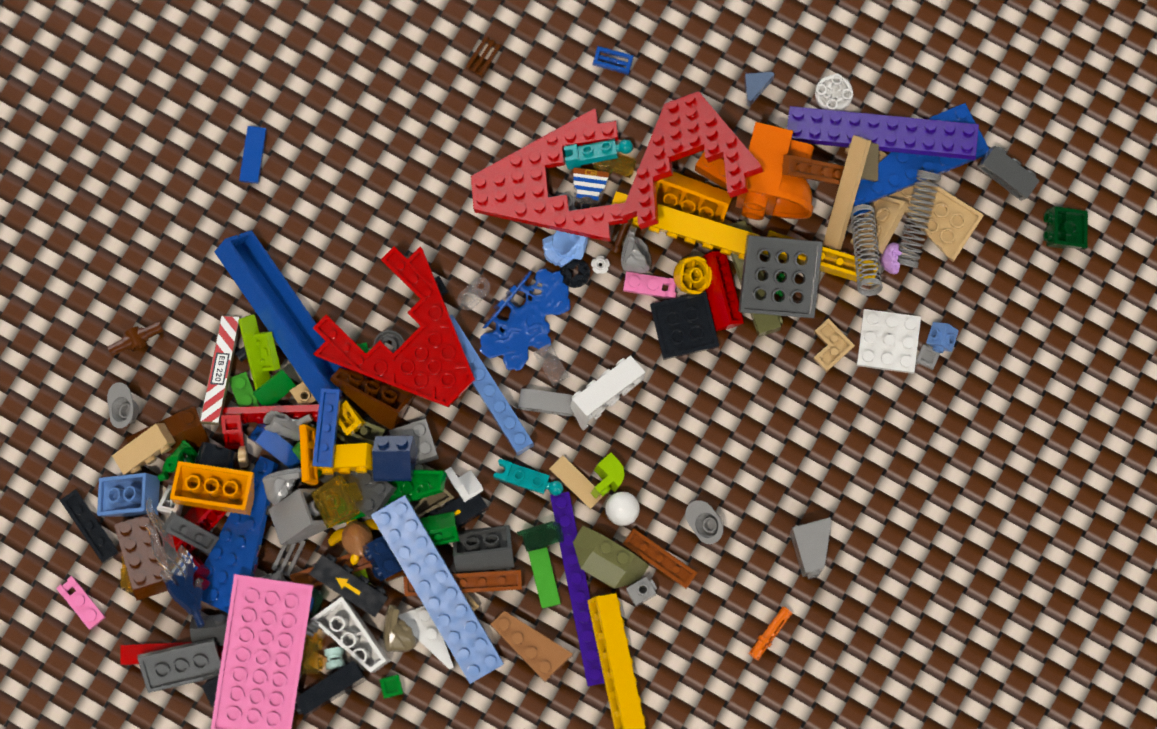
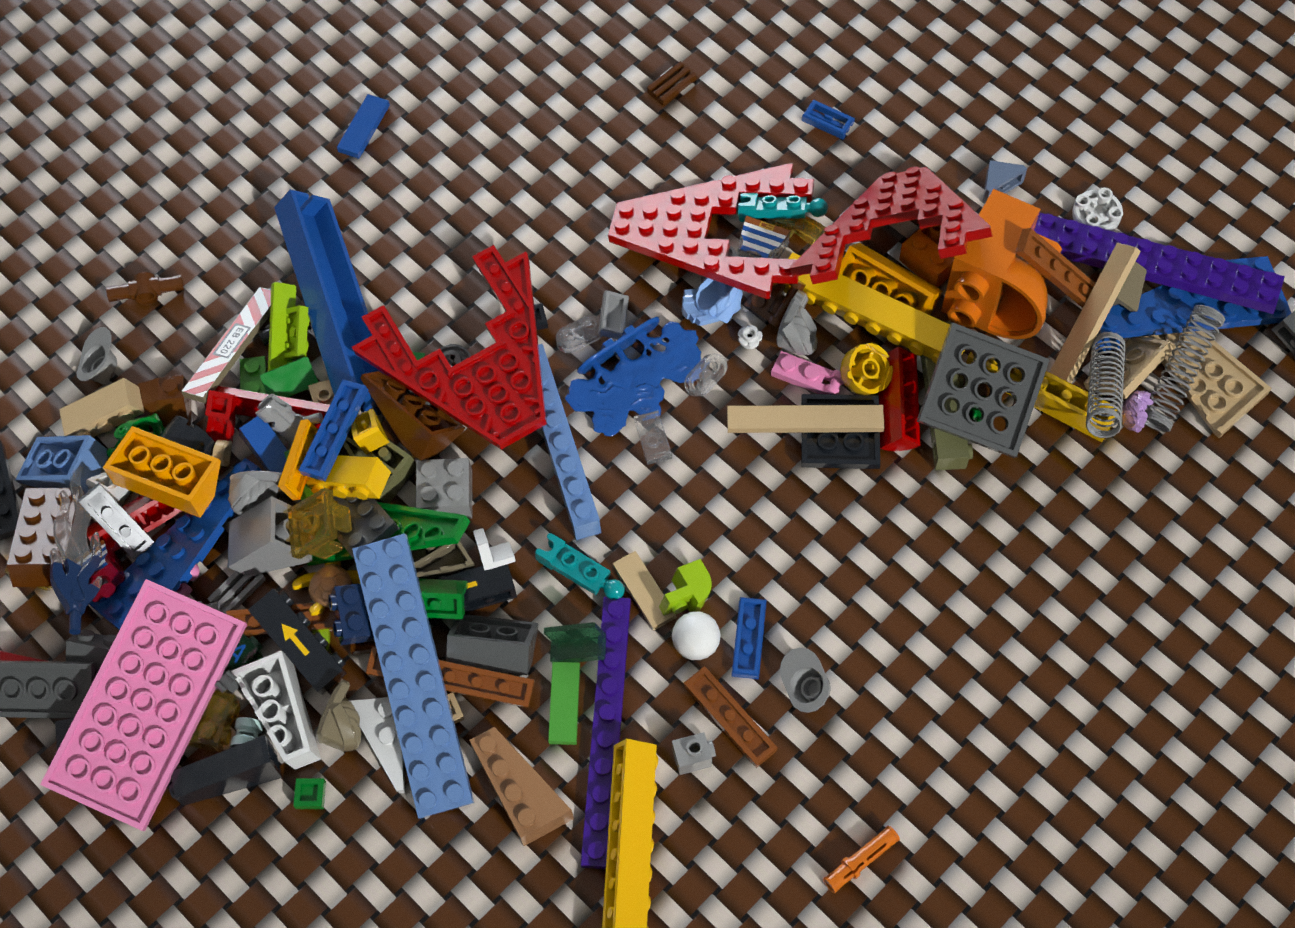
camera: 15 degrees right, 15 degrees down
dark blue slope [372,436,418,481] -> none
light grey beam [518,388,573,416] -> none
black gear [560,259,590,288] -> none
white wedge [570,356,646,431] -> none
olive wedge [573,526,649,589] -> none
light grey slope [790,518,831,579] -> none
tan plate [813,318,855,373] -> none
white plate [857,309,921,374] -> none
light grey tile [916,344,940,370] -> none
medium blue brick [926,322,959,353] -> none
none -> light grey tile [598,290,629,340]
none -> clear plate [684,353,727,397]
none -> tan tile [727,405,884,433]
none -> blue tile [732,597,767,680]

